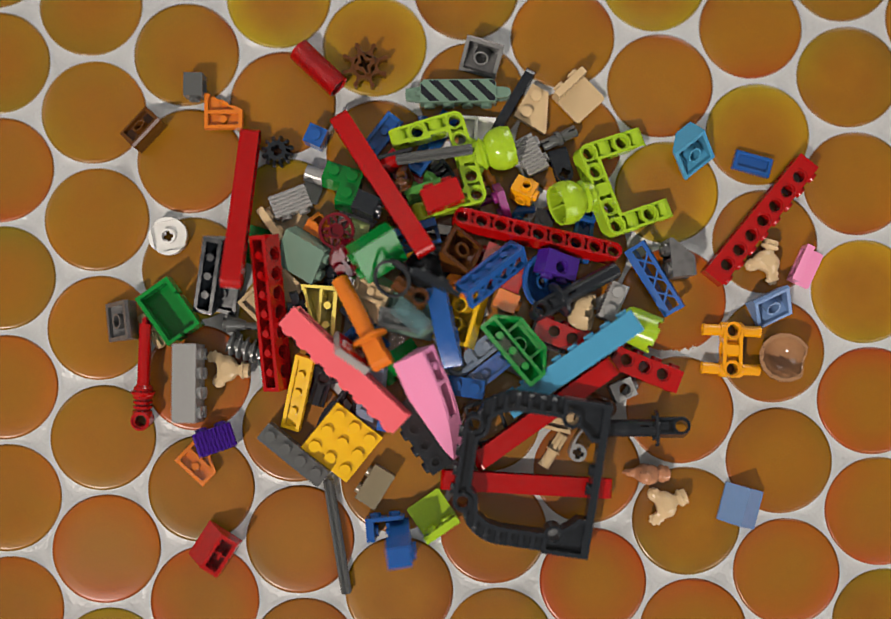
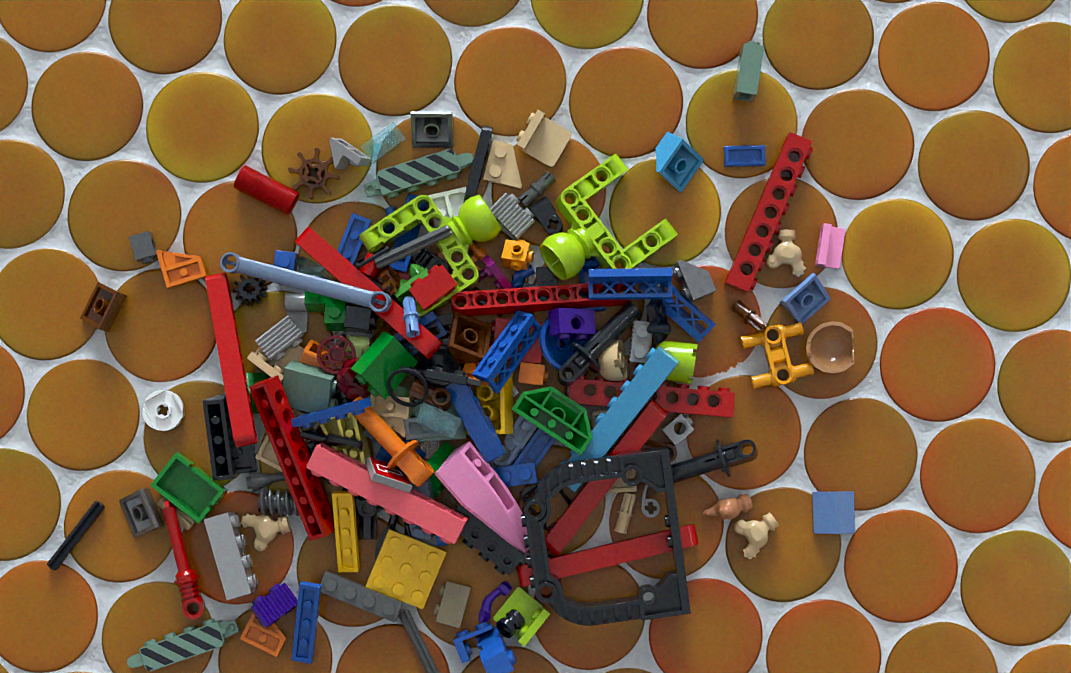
camera: 10 degrees left, 0 degrees up
none -> black axle [47,501,105,570]
none -> sand green hinge [127,618,240,671]
none -> sand blue piece [220,252,392,313]
none -> blue plate [291,397,372,429]
none -> blue plate [291,581,322,664]
none -> clear light blue plate [296,256,331,280]
none -> black piece [300,430,363,452]
none -> light grey slope [329,137,372,170]
none -> clear light blue plate [360,122,406,164]
none -> medium blue axle [403,296,420,338]
none -> dark purple piece [478,581,512,623]
none -> black wheel [496,609,525,638]
none -> blue fence [588,268,673,300]
none -> black plate [646,299,671,343]
none -> sand green brick [732,41,764,102]
none -> reddish brown axle [732,300,768,332]

